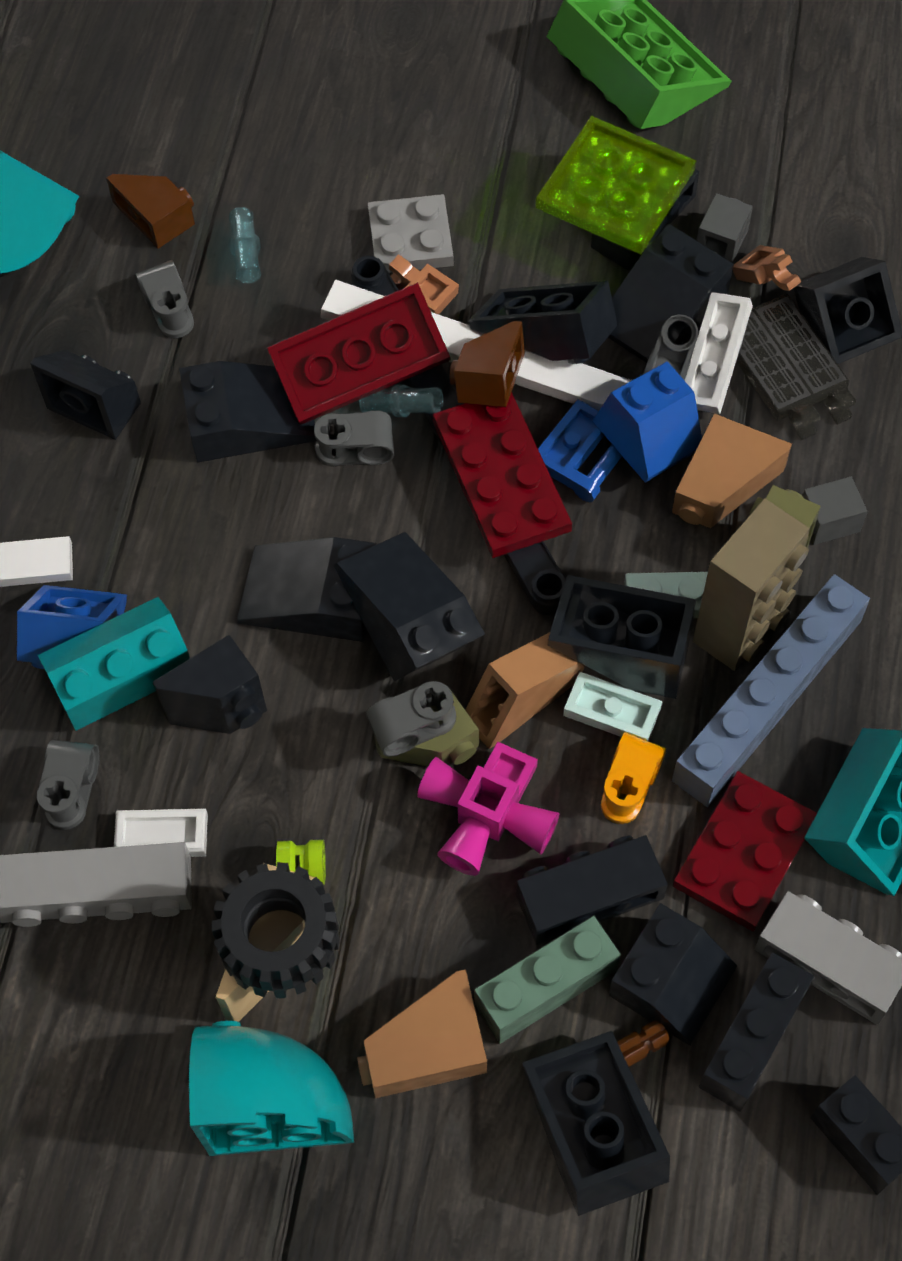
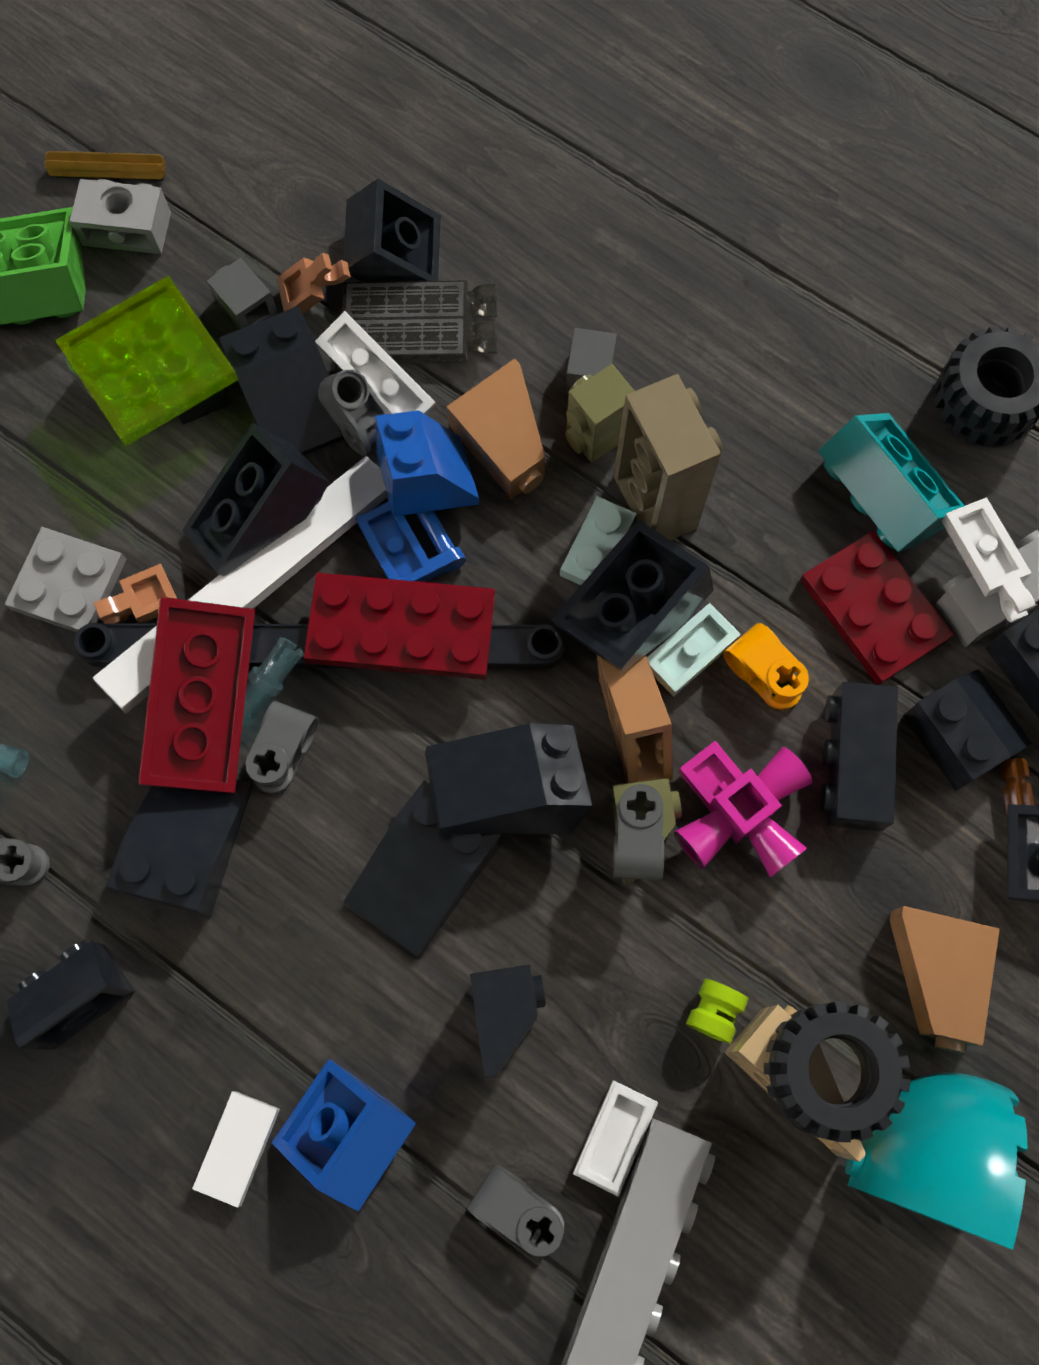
camera: 65 degrees left, 10 degrees up
teal slope [37,597,190,731] -> none
reddish brown slope [450,321,525,407] -> none
sand green brick [474,916,621,1044] -> none
sand blue brick [672,574,870,808] -> none
none -> pearl gold axle [44,151,166,180]
none -> light grey brick [69,179,171,254]
none -> white plate [942,497,1036,623]

